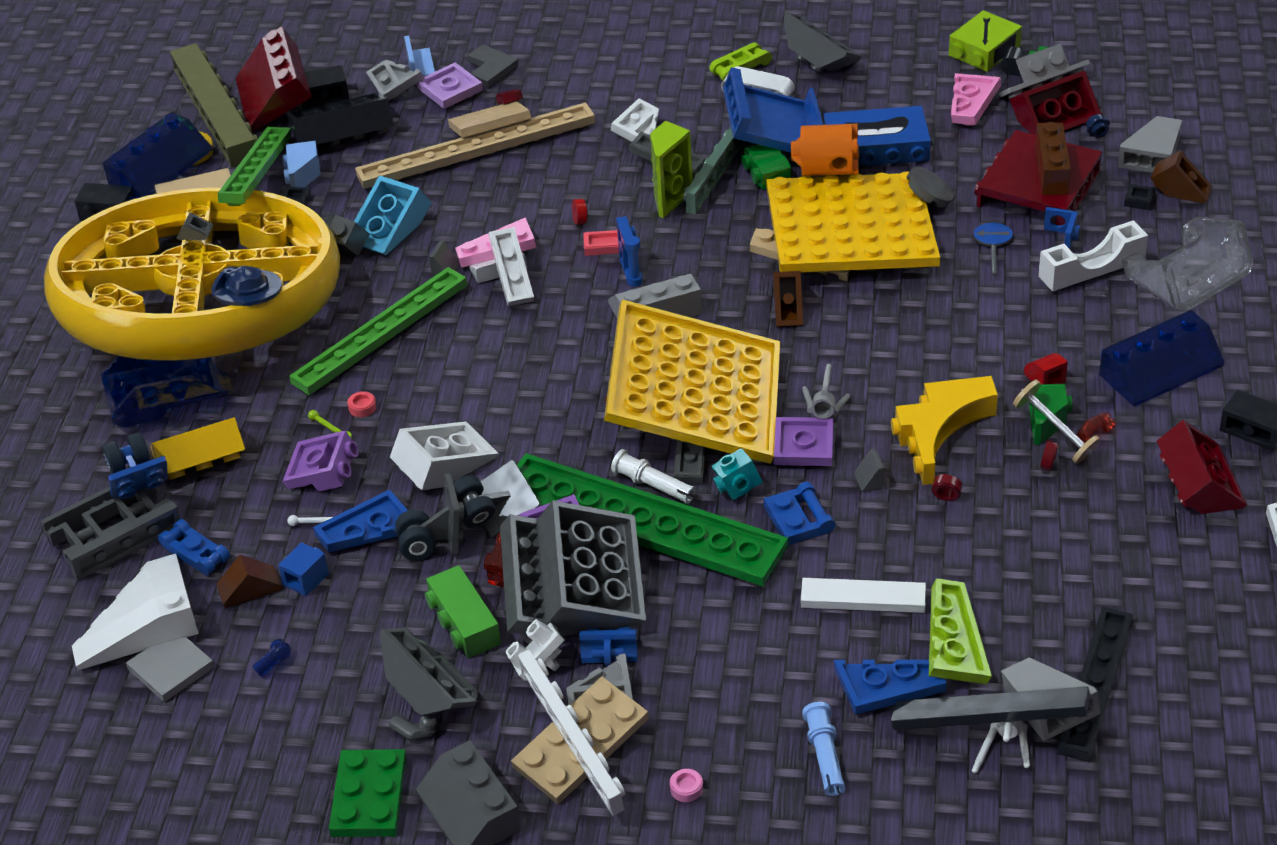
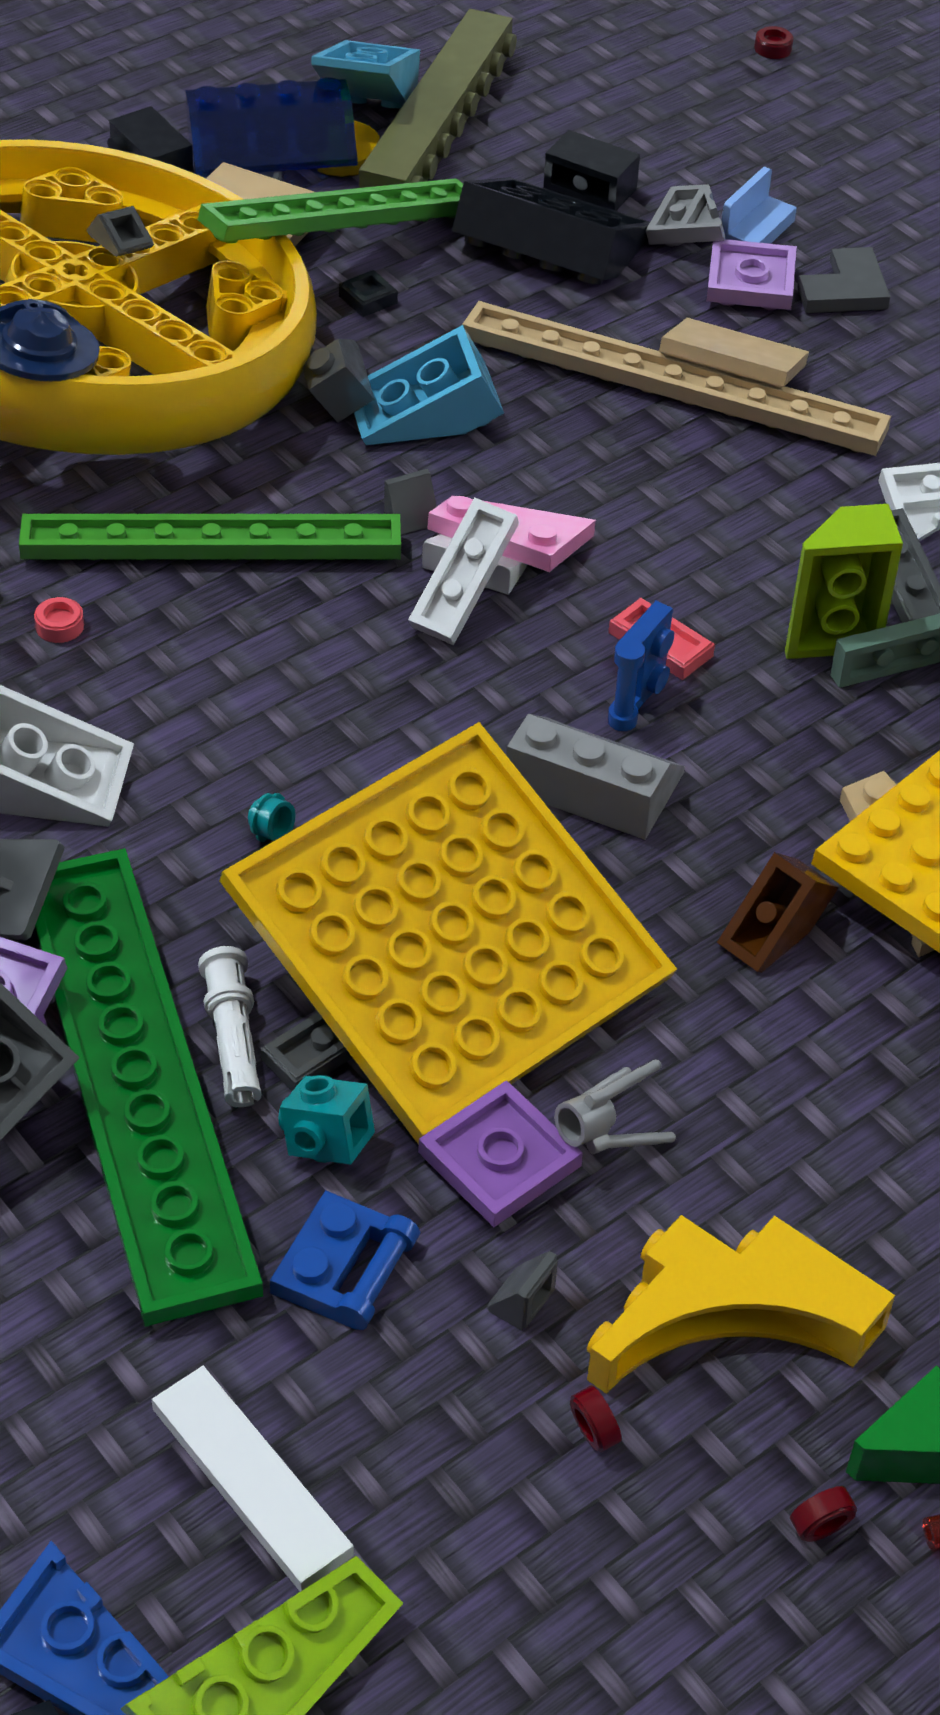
camera: 40 degrees right, 5 degrees up
dark red slope [236,26,312,132] -> none
light blue slope [282,141,320,187] -> none
dark red tile [495,89,523,104] -> none
red tile [572,199,588,225] -> none
axle [1013,380,1101,464] -> none
none -> teal plate [248,793,296,842]
none -> medium azure slope [311,40,420,108]

